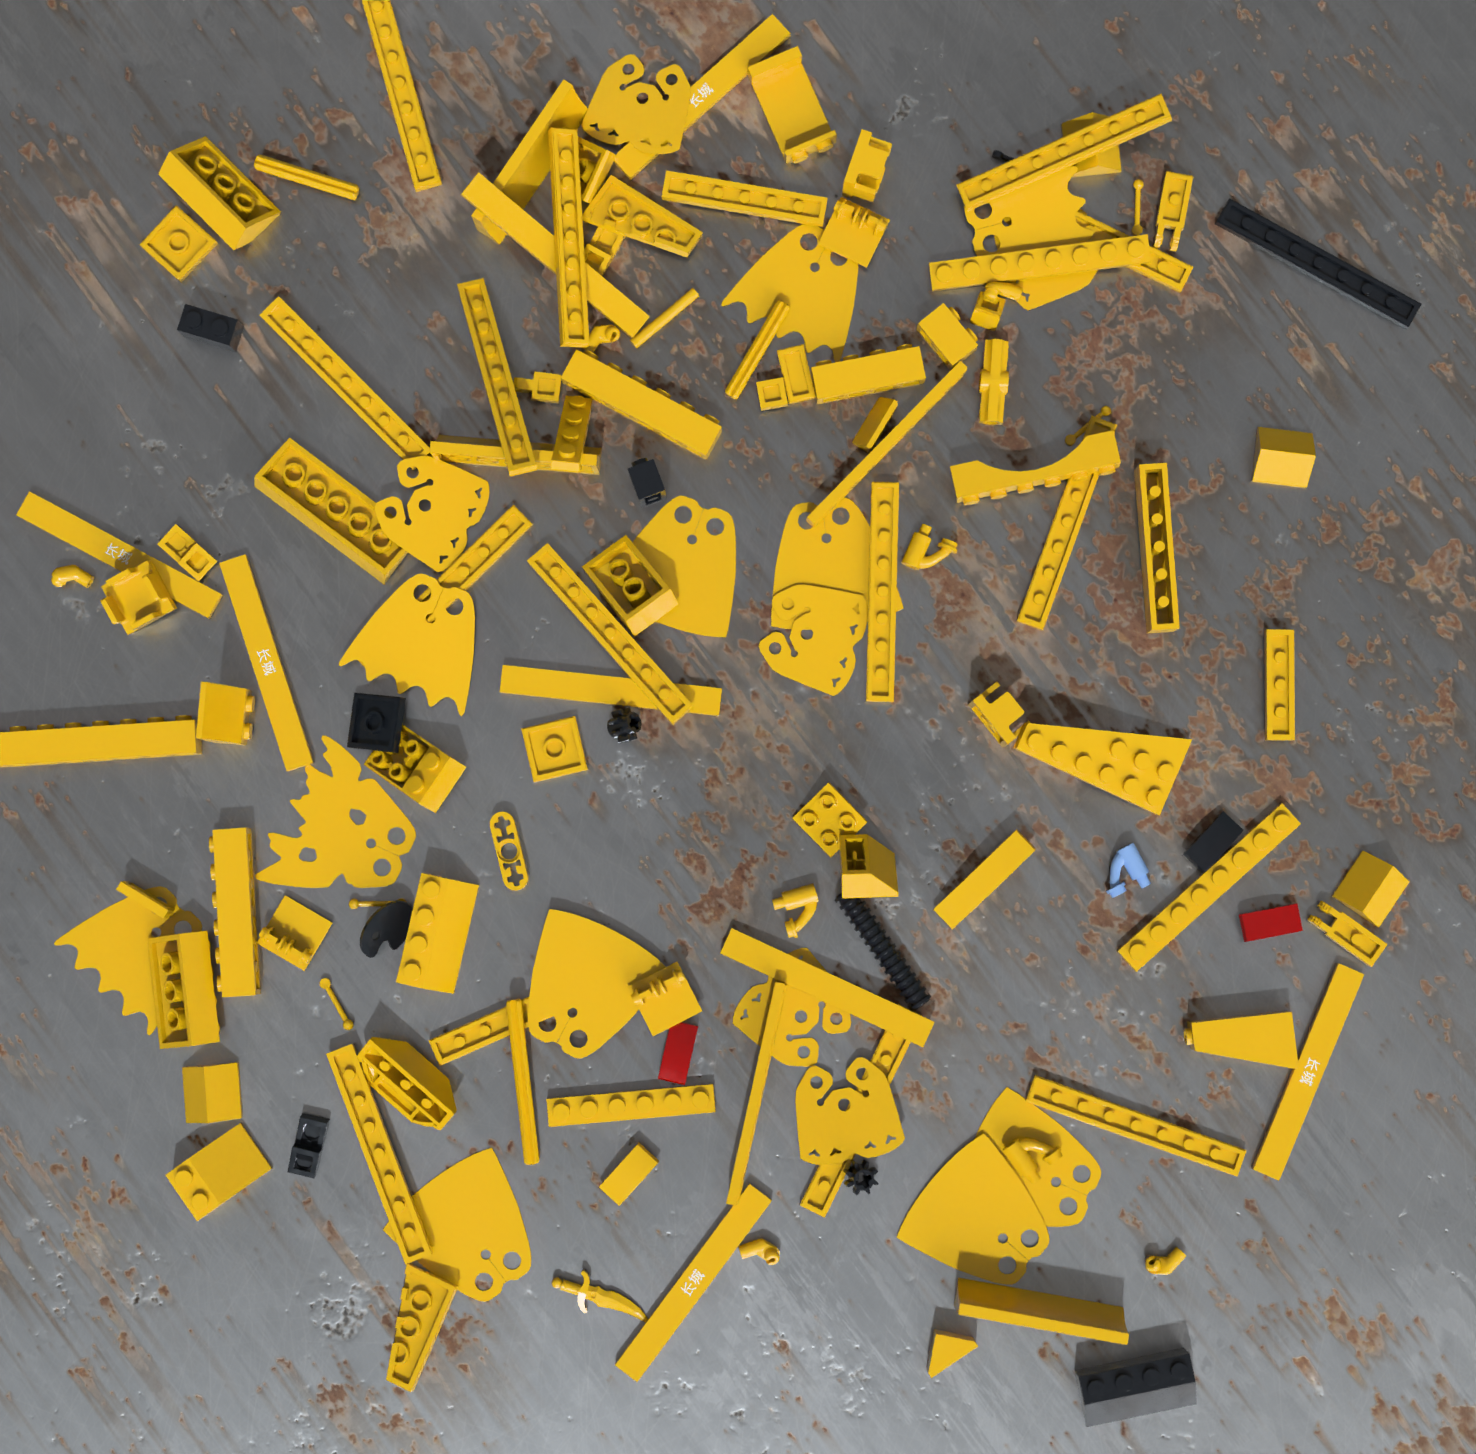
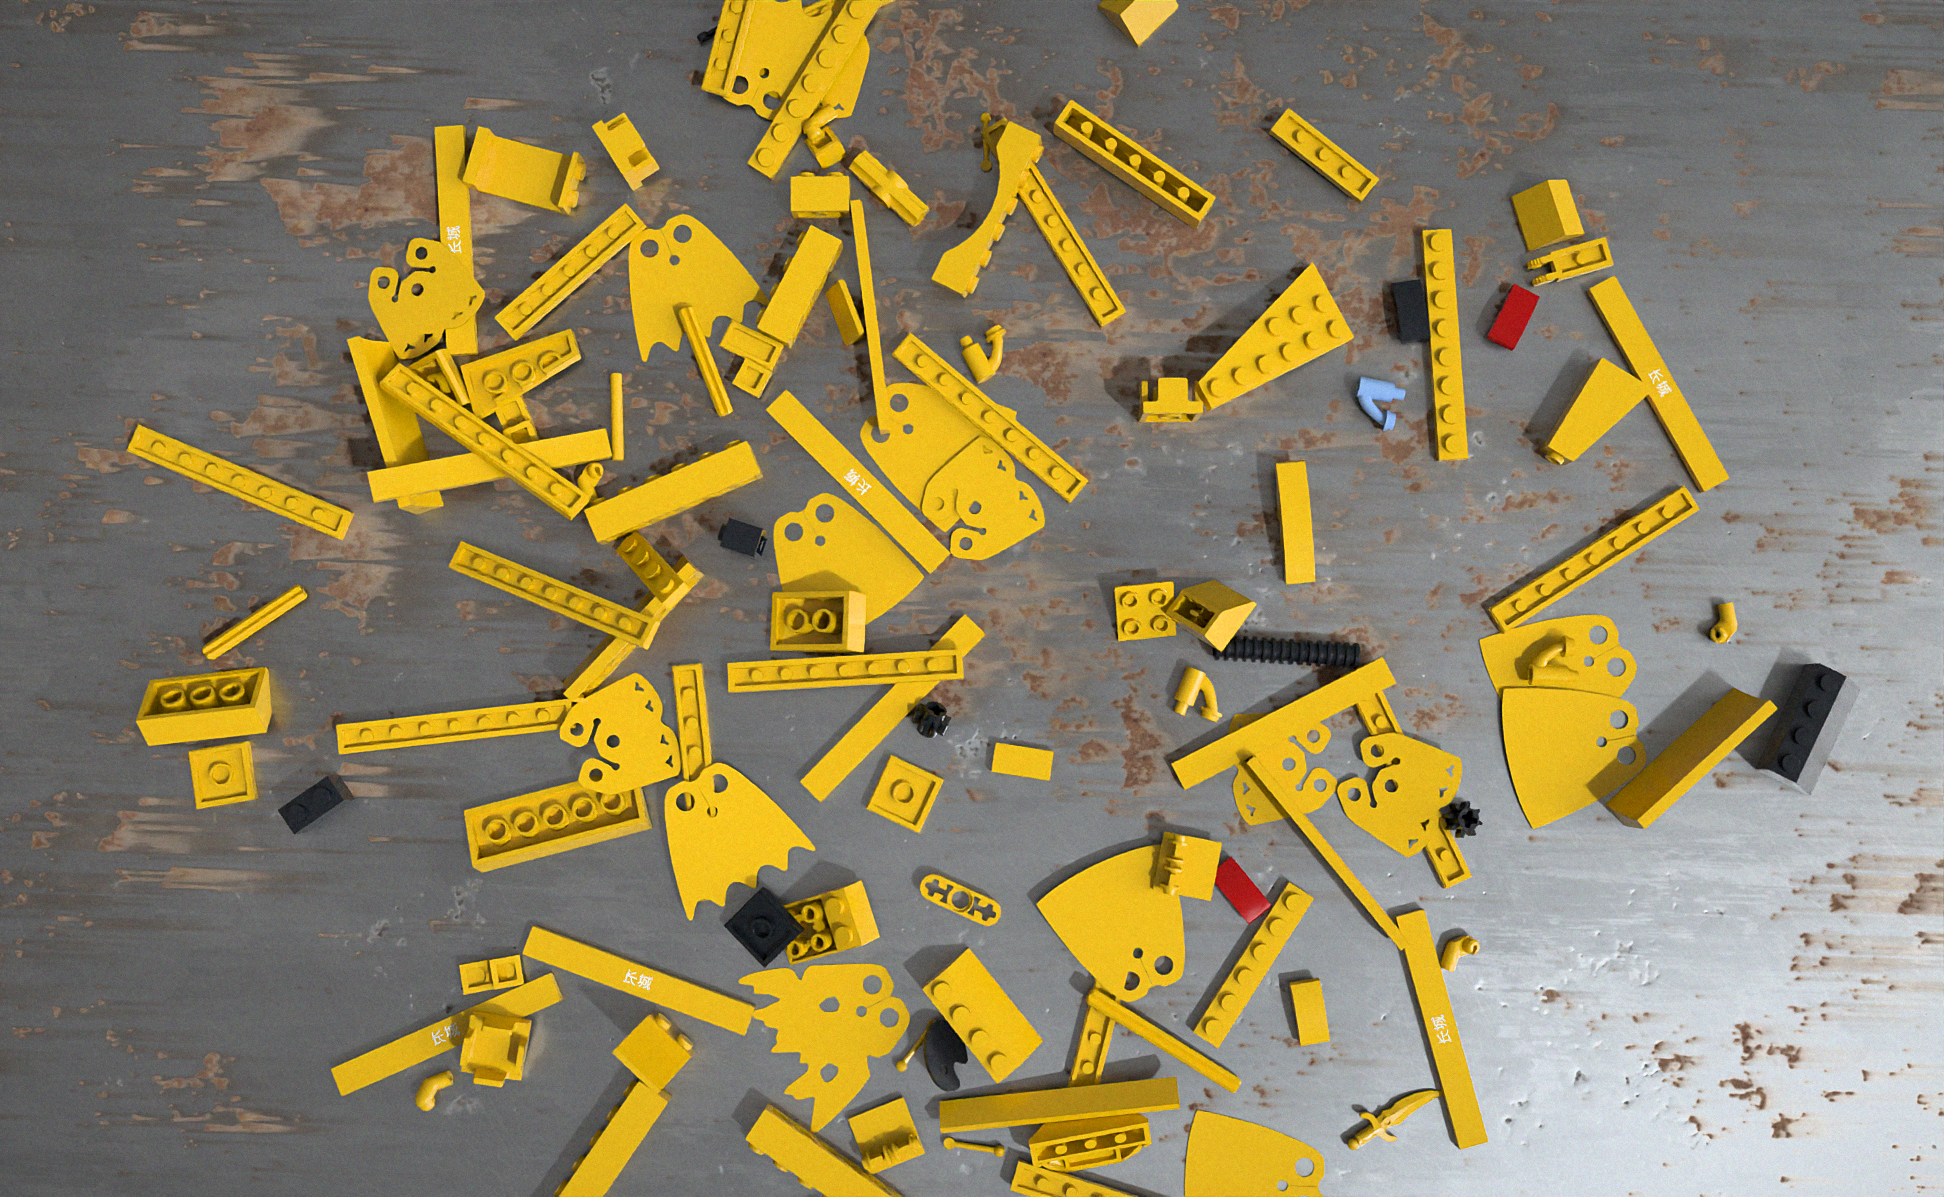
camera: 55 degrees left, 0 degrees up
yellow plate [513,371,562,404] -> none
yellow hinge [818,197,890,268] -> none
yellow slope [926,1329,978,1378] -> none
none -> yellow tile [766,390,951,574]
none -> yellow tile [939,1077,1180,1134]
none -> yellow tile [991,742,1054,781]

